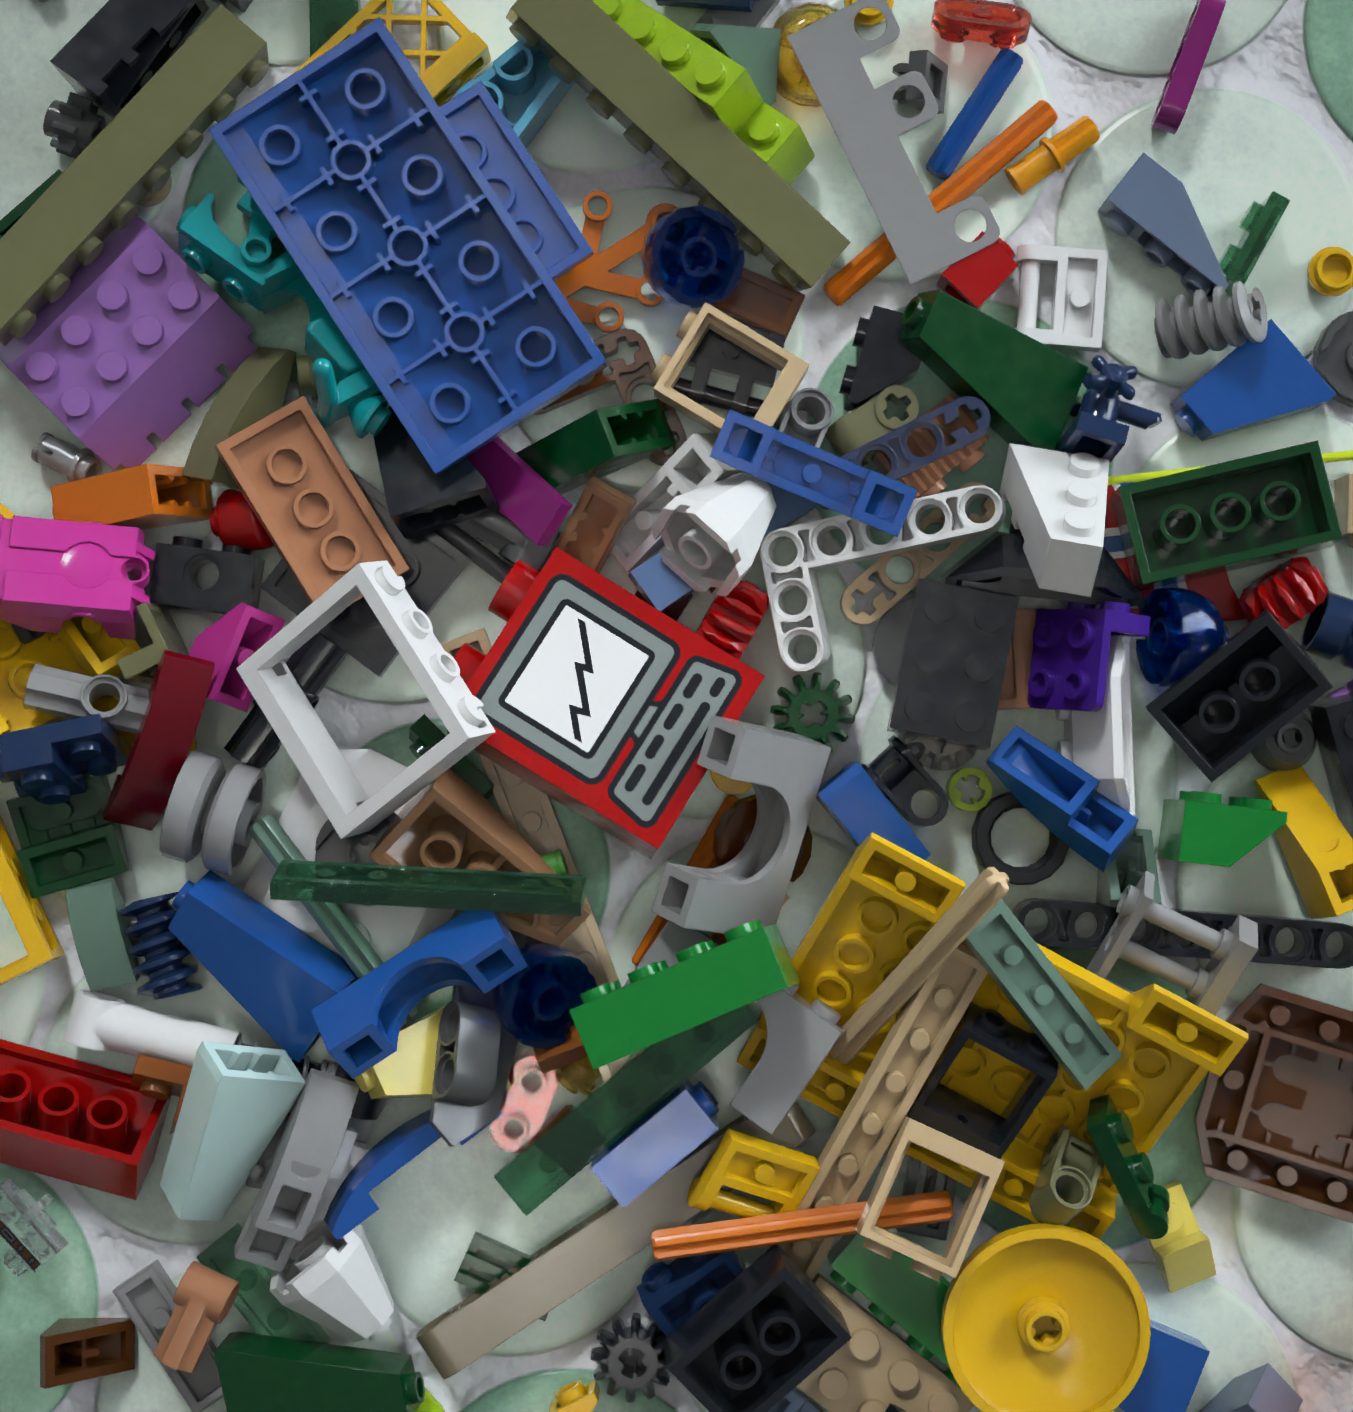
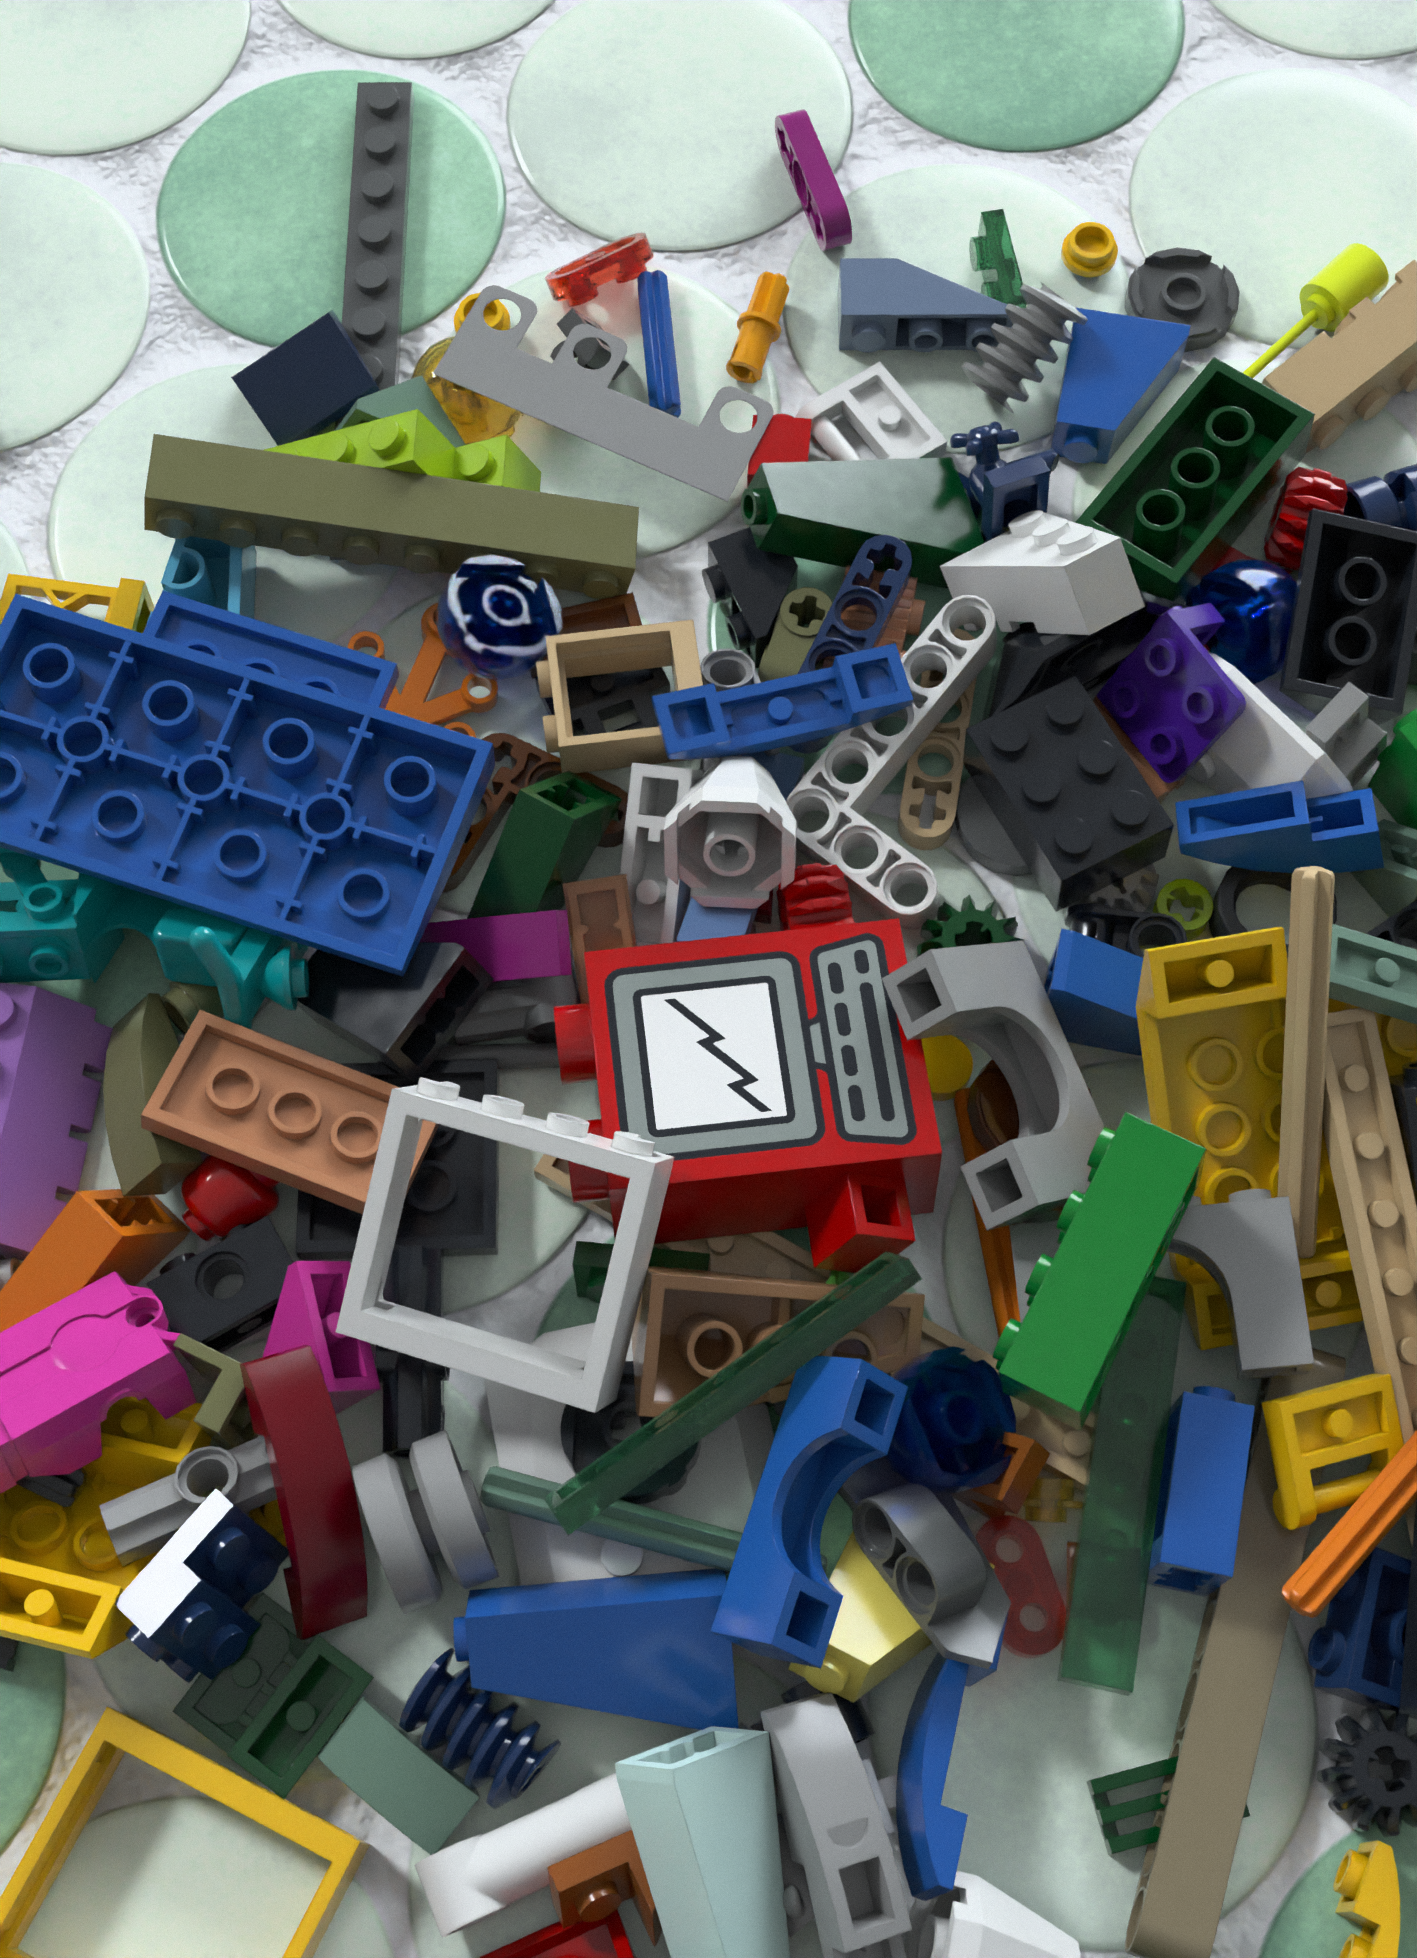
camera: 40 degrees left, 20 degrees down
orange axle [823,100,1058,306] -> none
none -> red brick [805,1172,916,1275]
none -> light grey slope [1305,682,1387,788]

